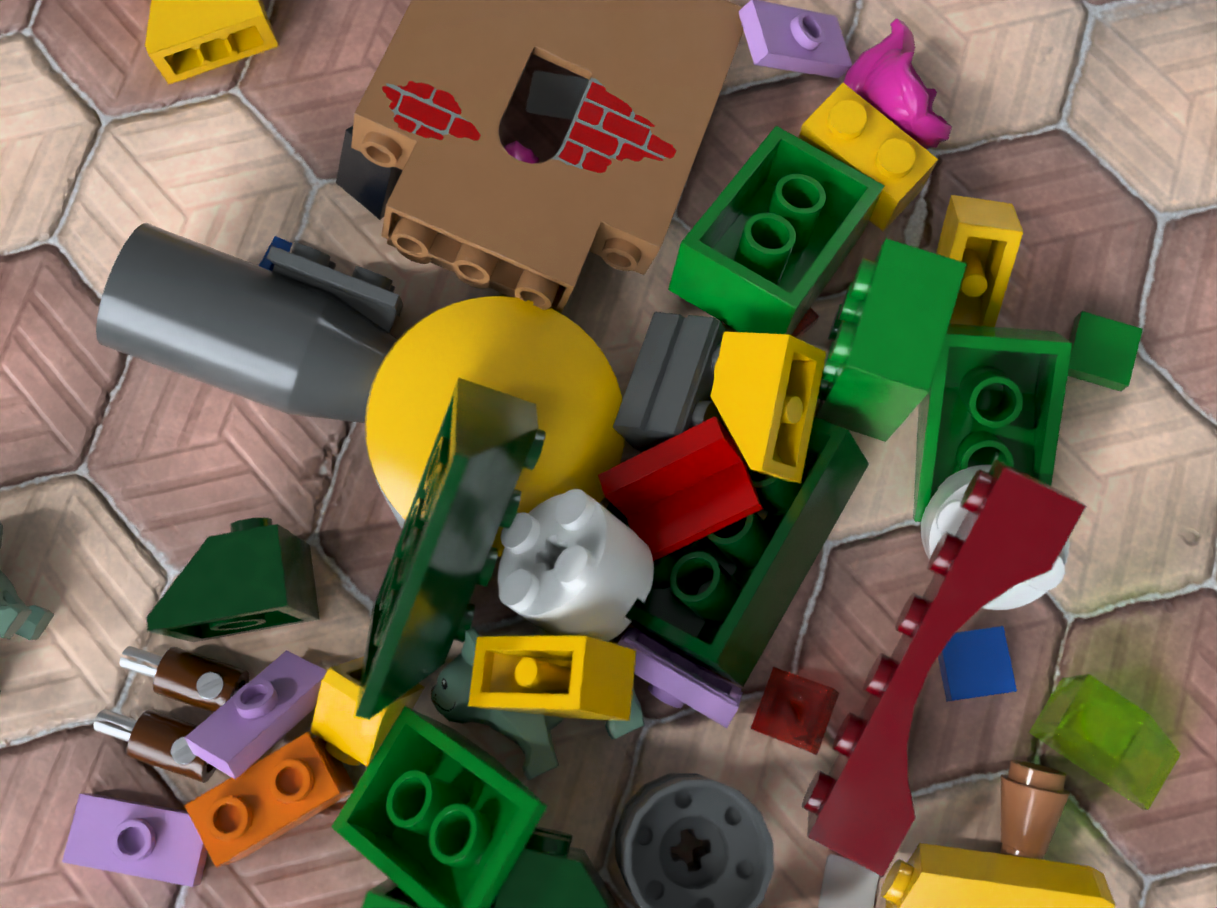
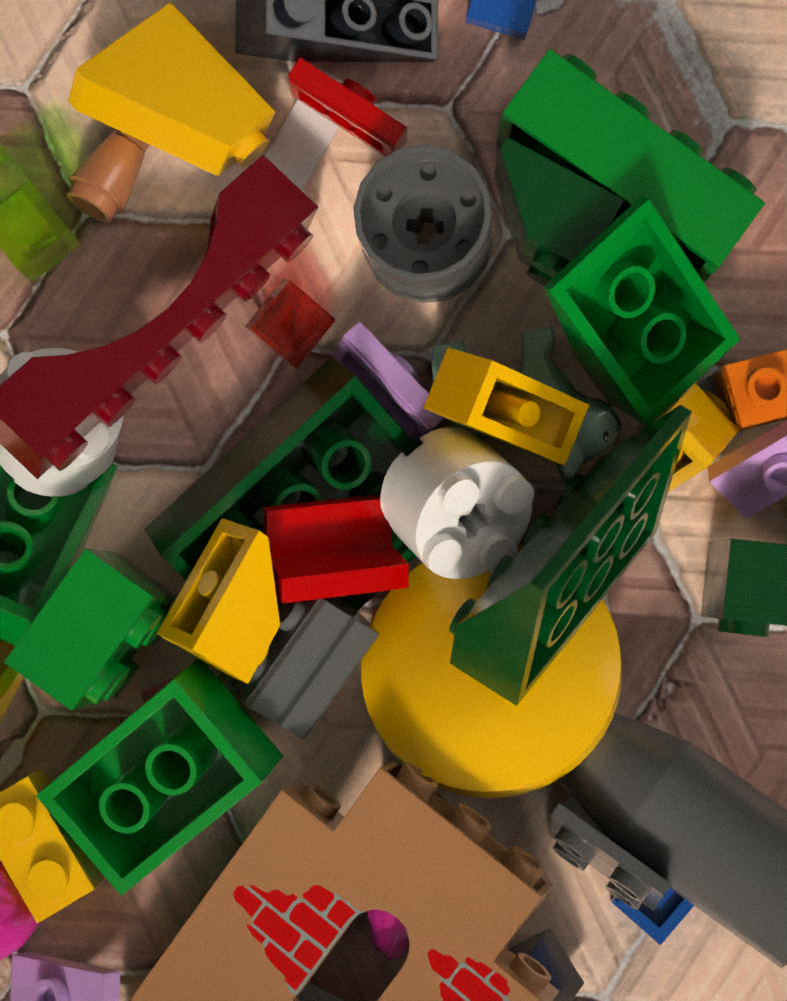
camera: 165 degrees left, 10 degrees up
blue tile [938,626,1017,702] -> none

